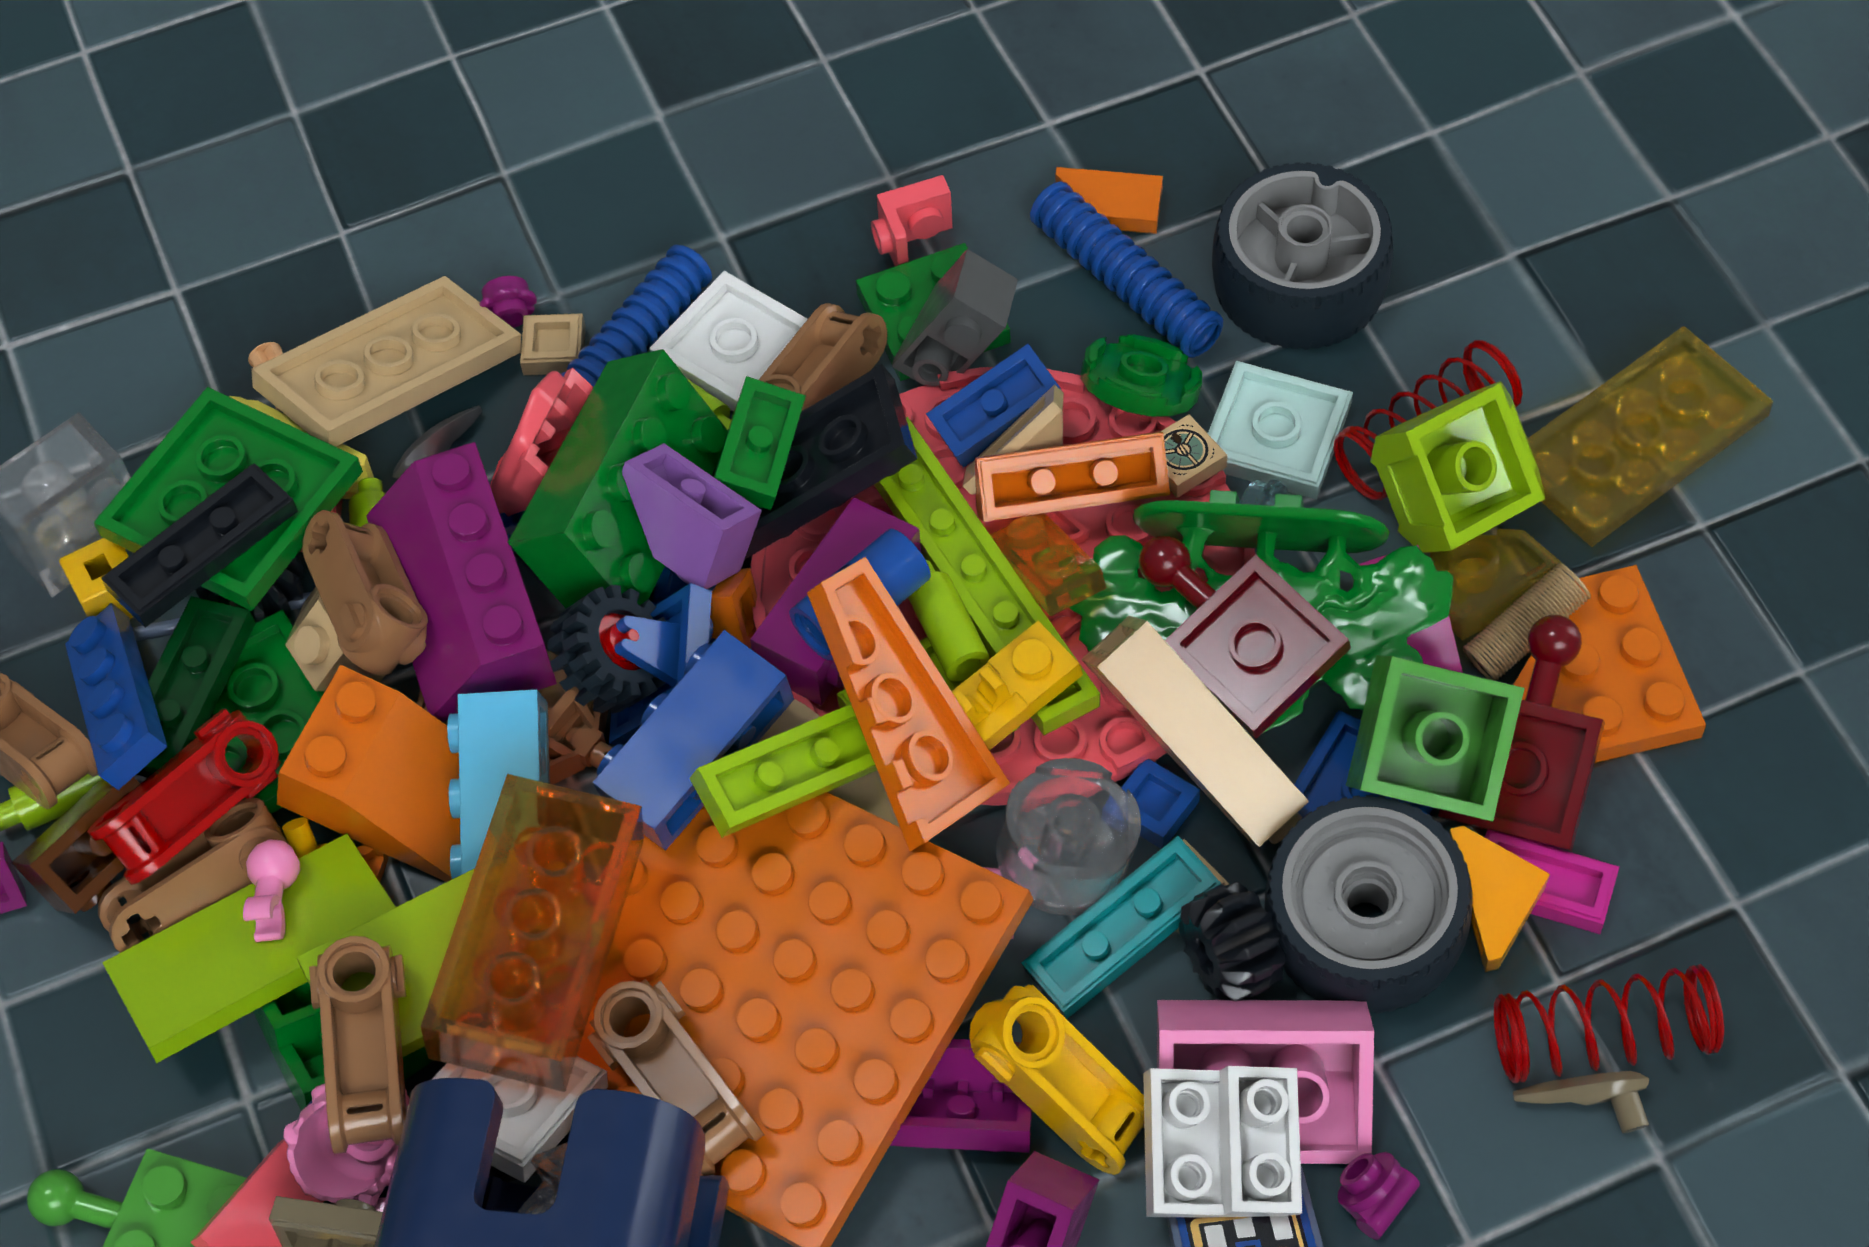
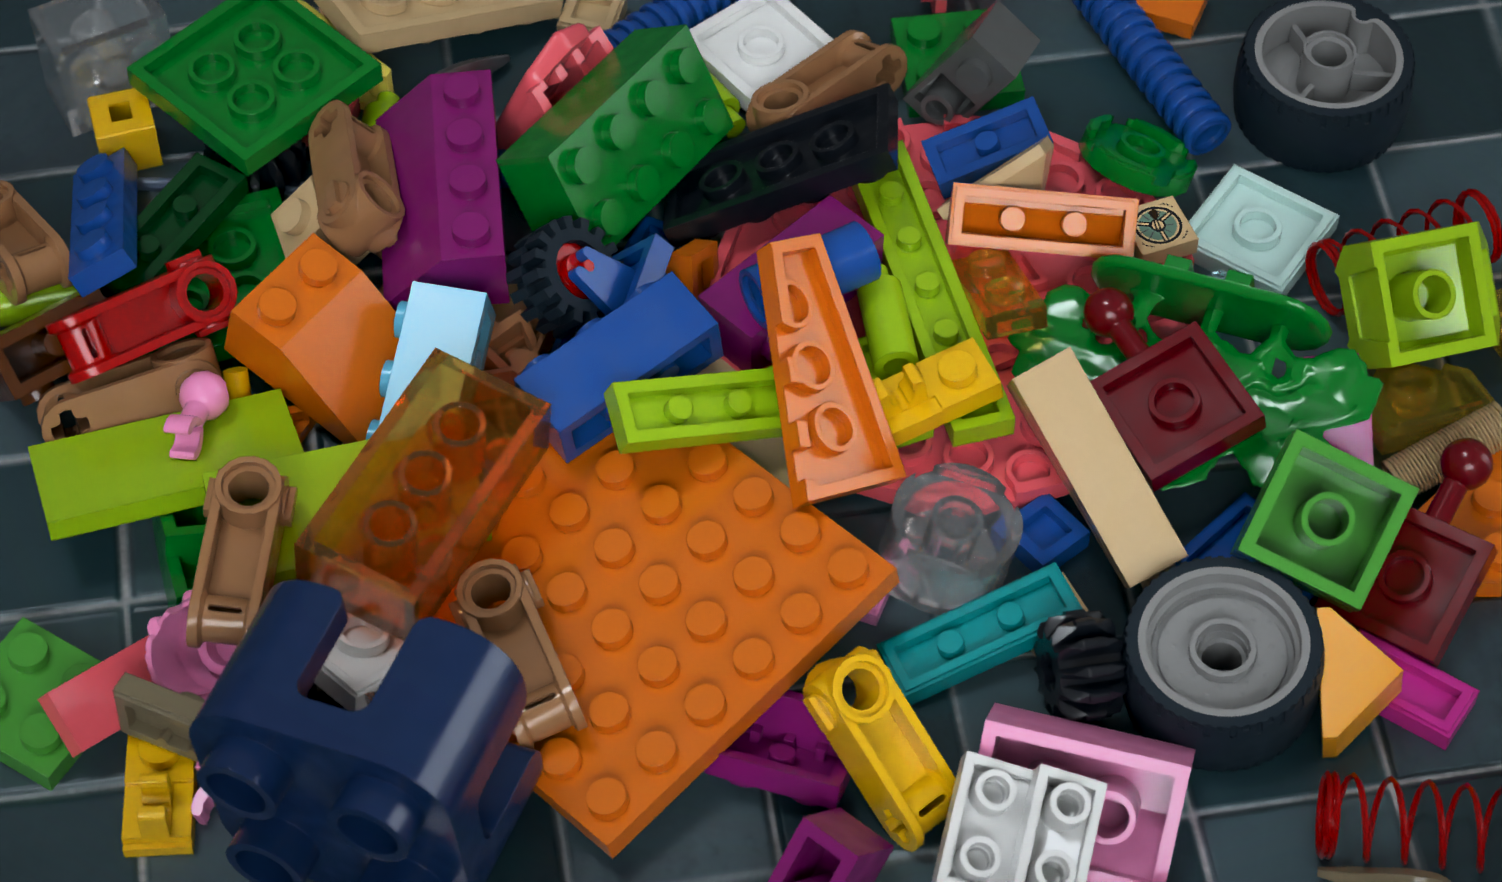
camera: 10 degrees right, 5 degrees down
black tile [101,463,298,628] -> none
medium lavender slope [622,443,762,589] -> none
green panel [714,376,806,510] -> none

